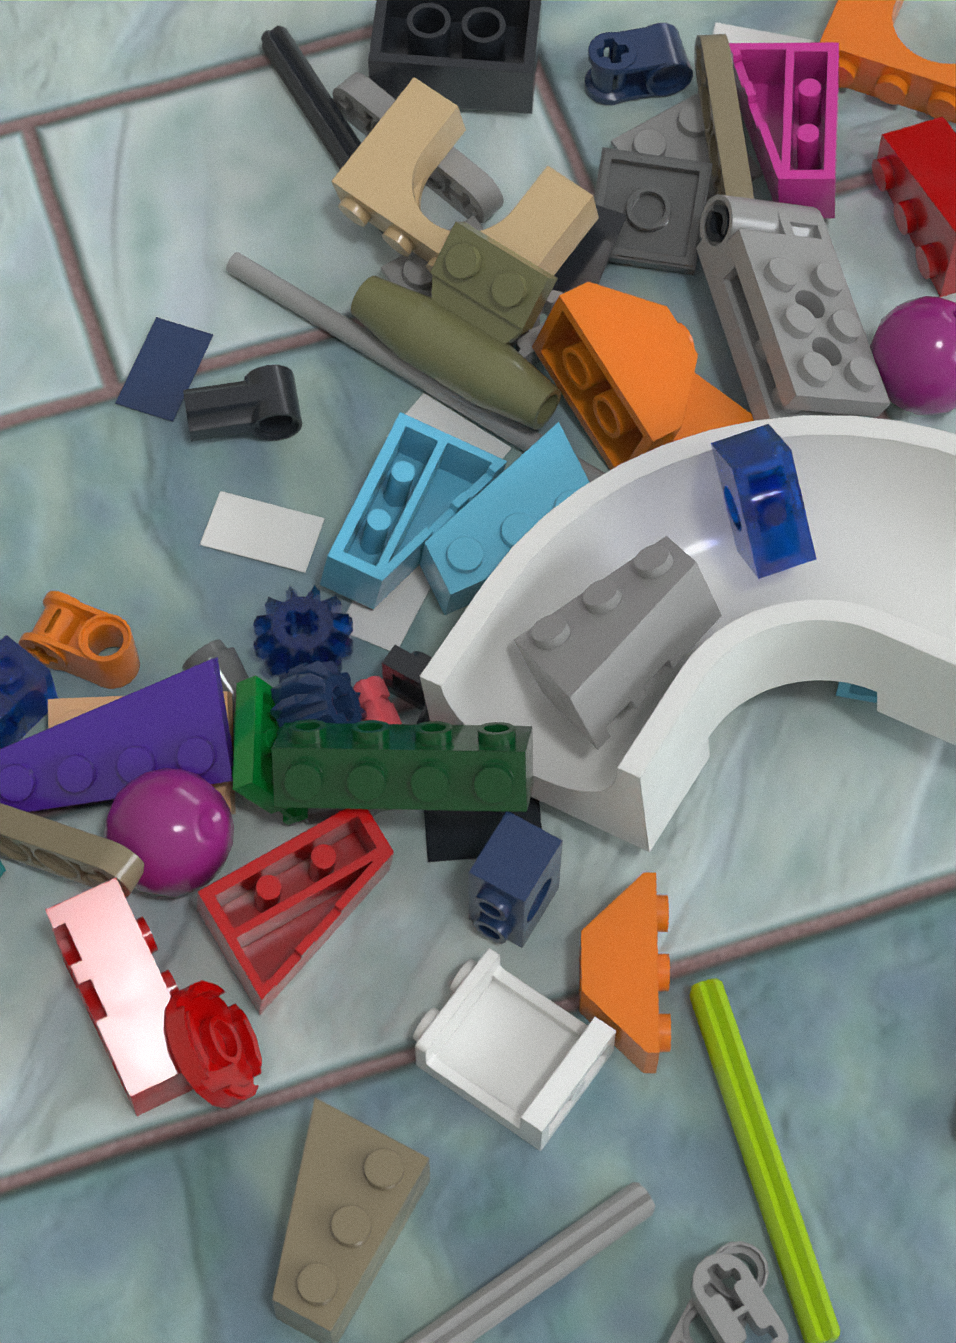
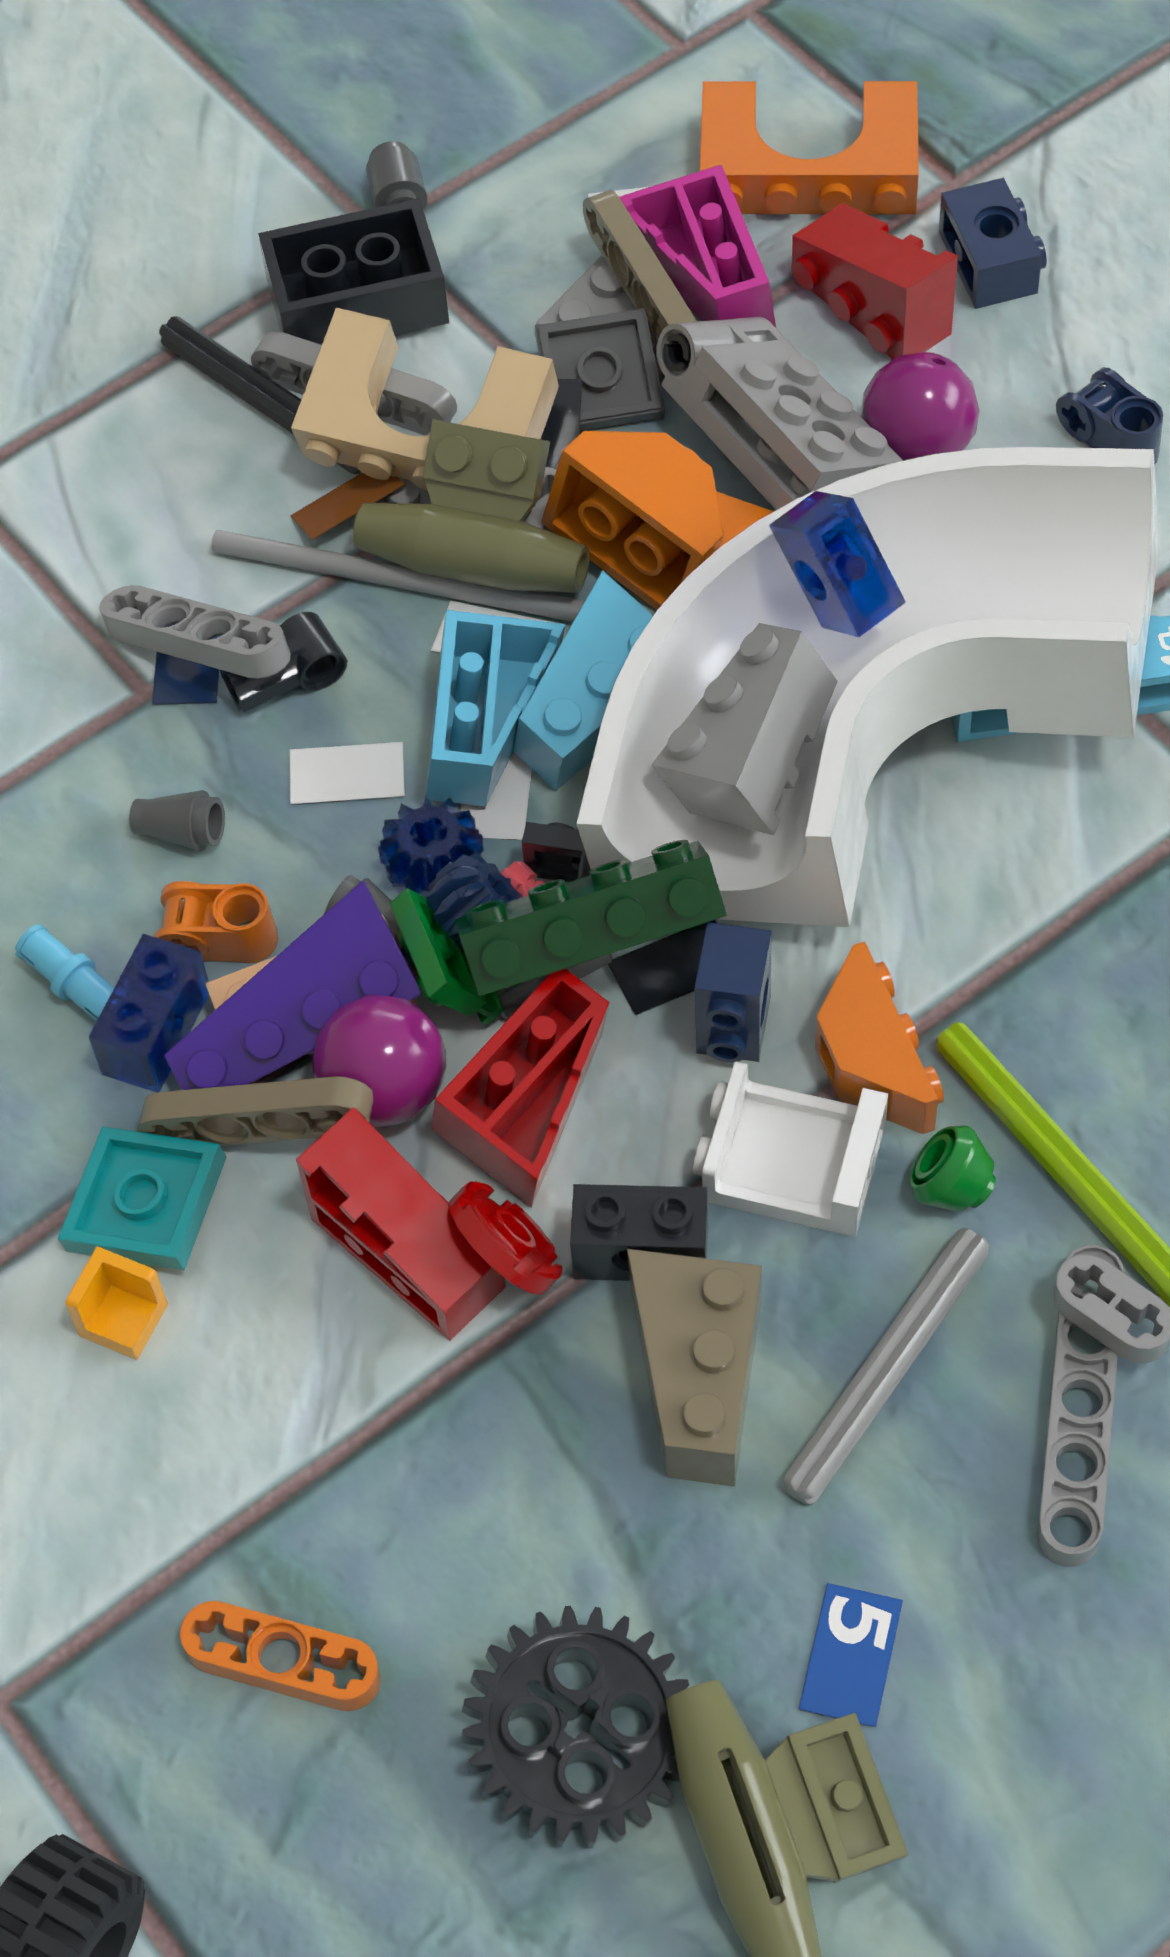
camera: 15 degrees left, 5 degrees down
dark blue piece [584,23,693,105] -> none
none -> light grey beam [99,585,291,679]
none -> dark grey cone [129,790,225,851]
none -> dark orange sticker [290,473,405,540]
none -> black brick [570,1184,708,1281]
none -> green cone [910,1125,996,1212]

